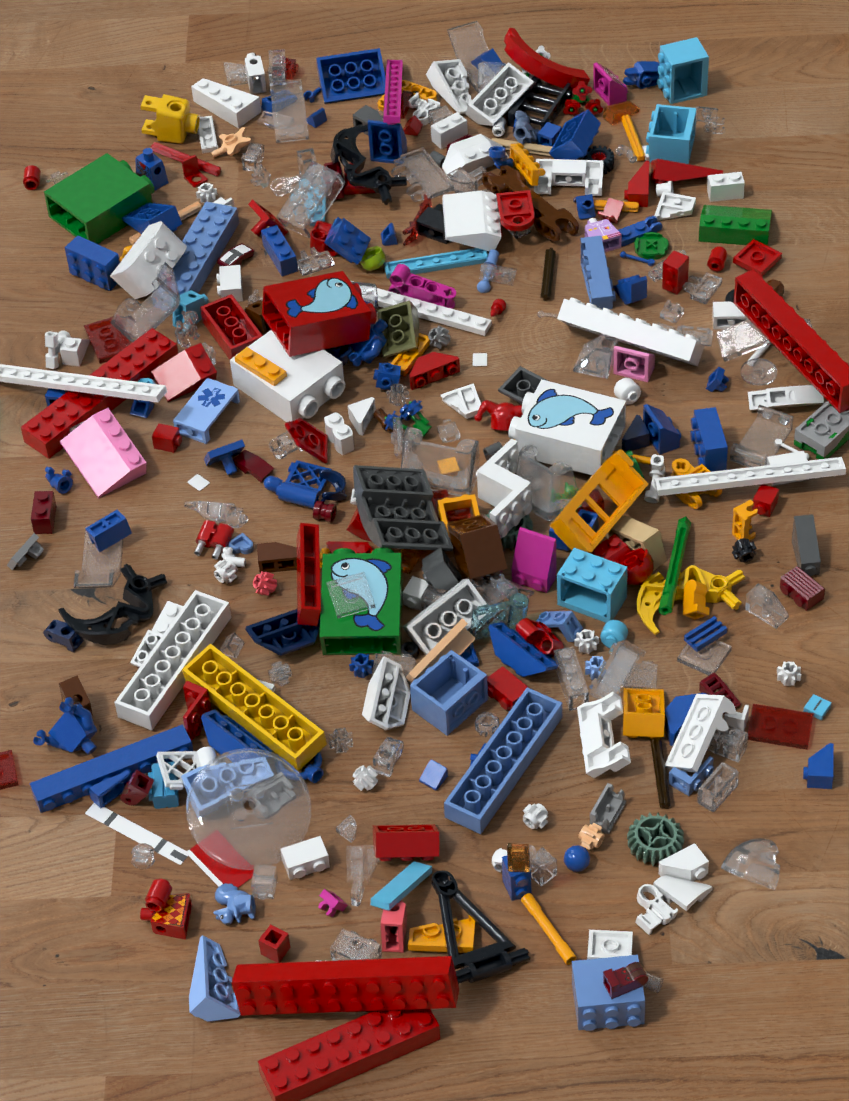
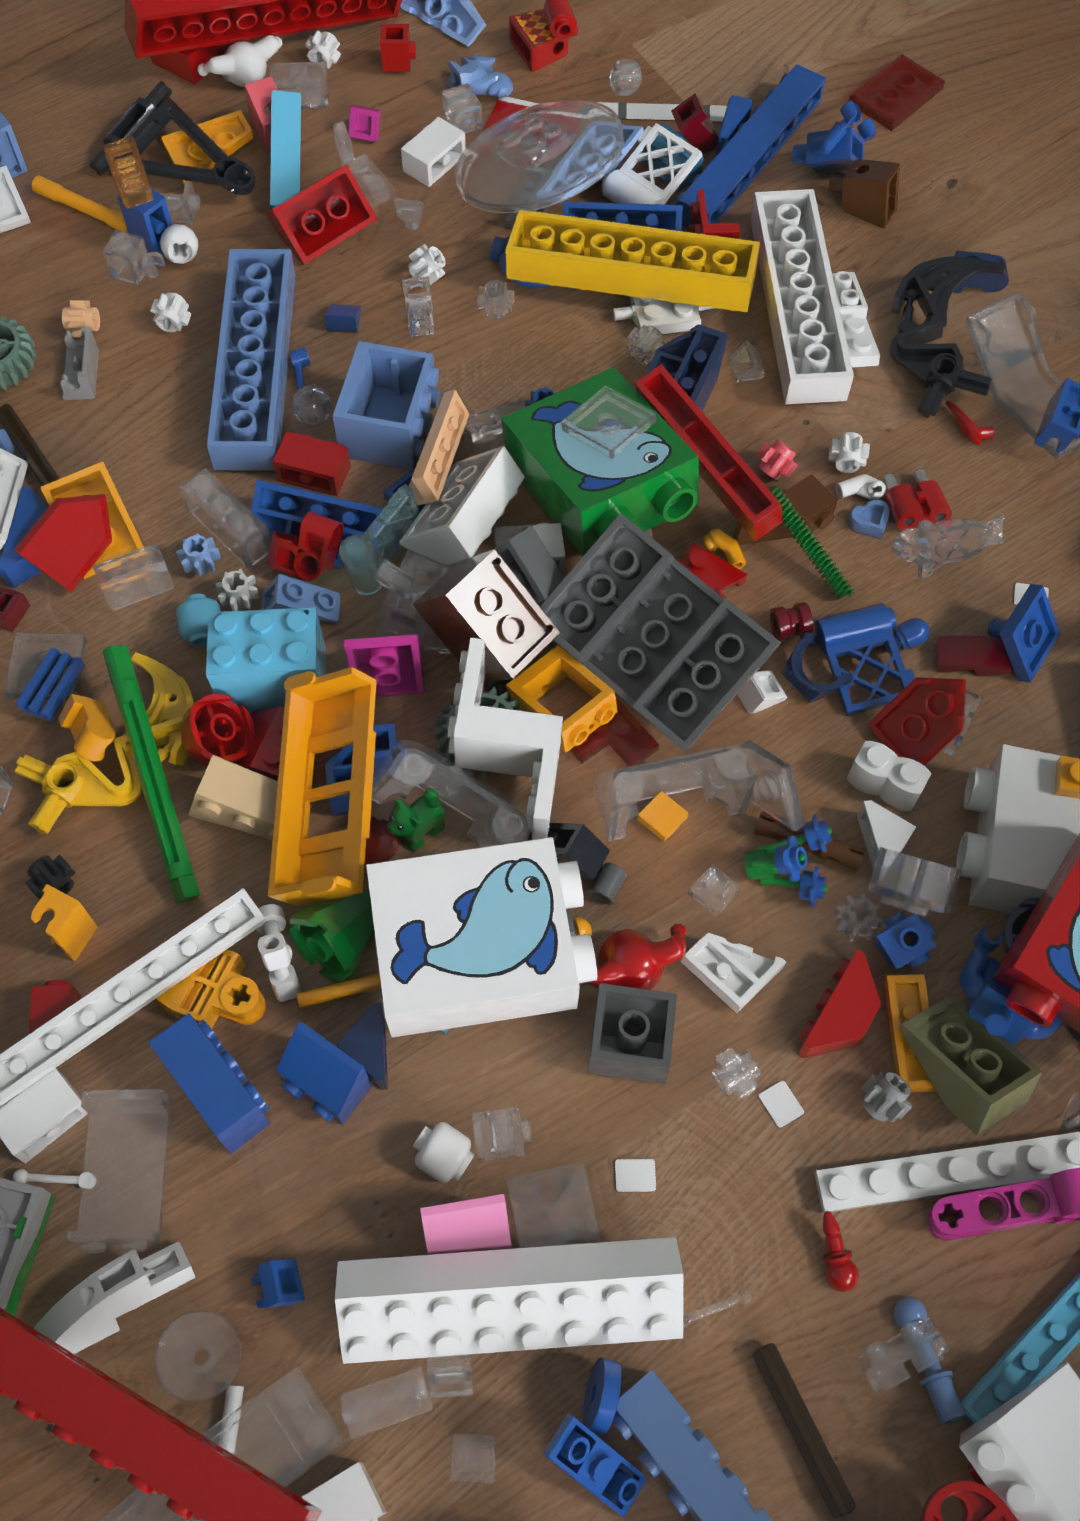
camera: 145 degrees right, 15 degrees up
white wedge [362,656,411,730] -> none
blue piece [563,845,590,872] -> none
white bracket [577,692,631,778] -> none
clear wedge [589,640,646,700] -> none
none -> red tile [14,494,112,593]
none -> clear bracket [160,182,200,225]
none -> clear brick [472,1107,532,1162]
none -> blue piece [583,1357,621,1434]
none -> white sticker [615,1159,656,1192]
none -> clear gear [711,1047,761,1099]
none -> green piece [770,485,855,599]
none -> clear brick [868,847,962,916]
none -> red bar [945,401,995,445]

